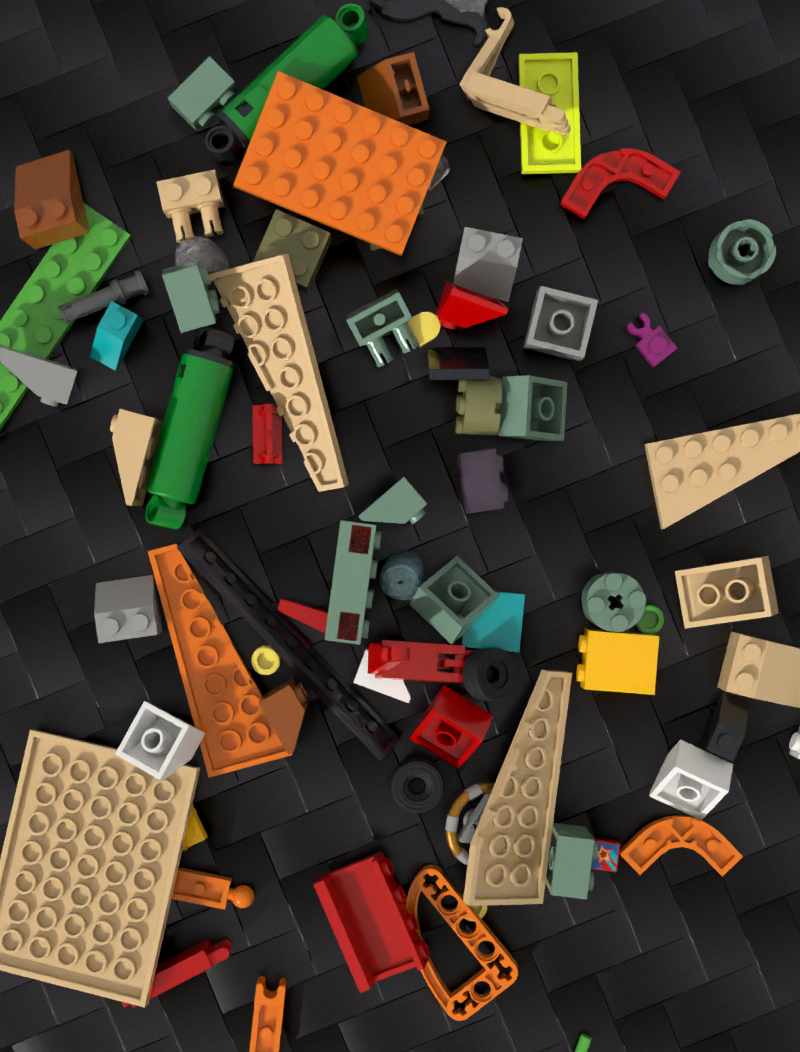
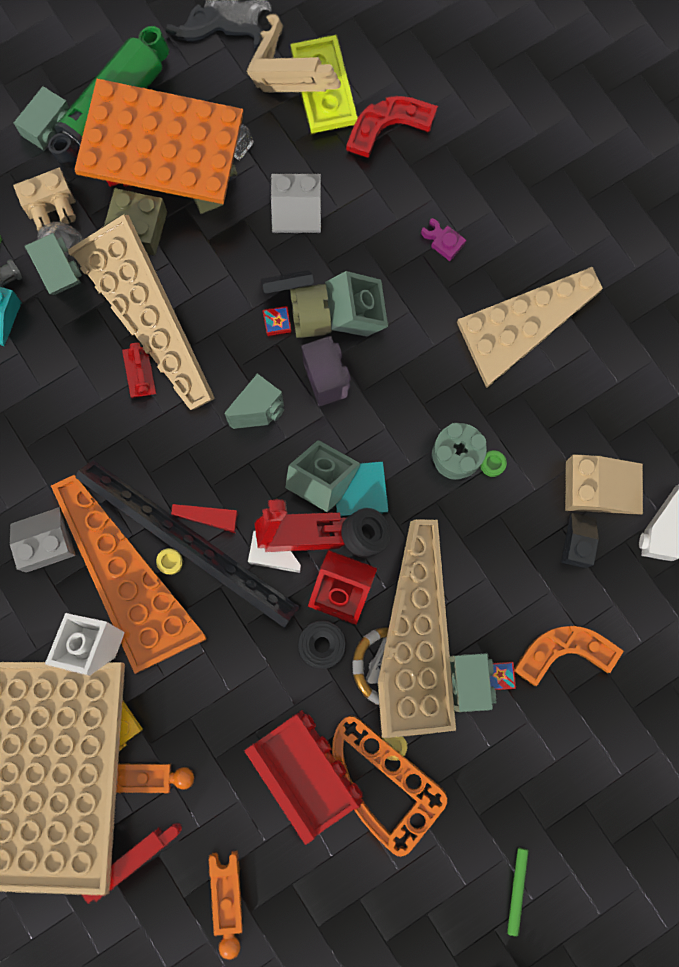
camera: 10 degrees left, 10 degrees down
tan slope [110,409,163,506] -> none
green piece [145,325,235,530] -> none
dark orange slope [259,678,309,755] -> none
sand green piece [325,520,382,645] -> none
sand green brick [345,289,420,367] -> none
dark orange slope [357,52,430,125] -> none
clear light blue helmet [379,550,424,600] -> none
light yellow tile [408,312,440,347] -> none
red slope [435,281,509,330] -> none
light grey brick [523,286,598,362] -> none
yellow brick [576,628,659,695] -> none
white slope [649,740,733,820] -> none
tan slope [675,556,779,628] -> none
sand green brick [708,219,776,285] -> none
none -> tile [263,306,291,336]

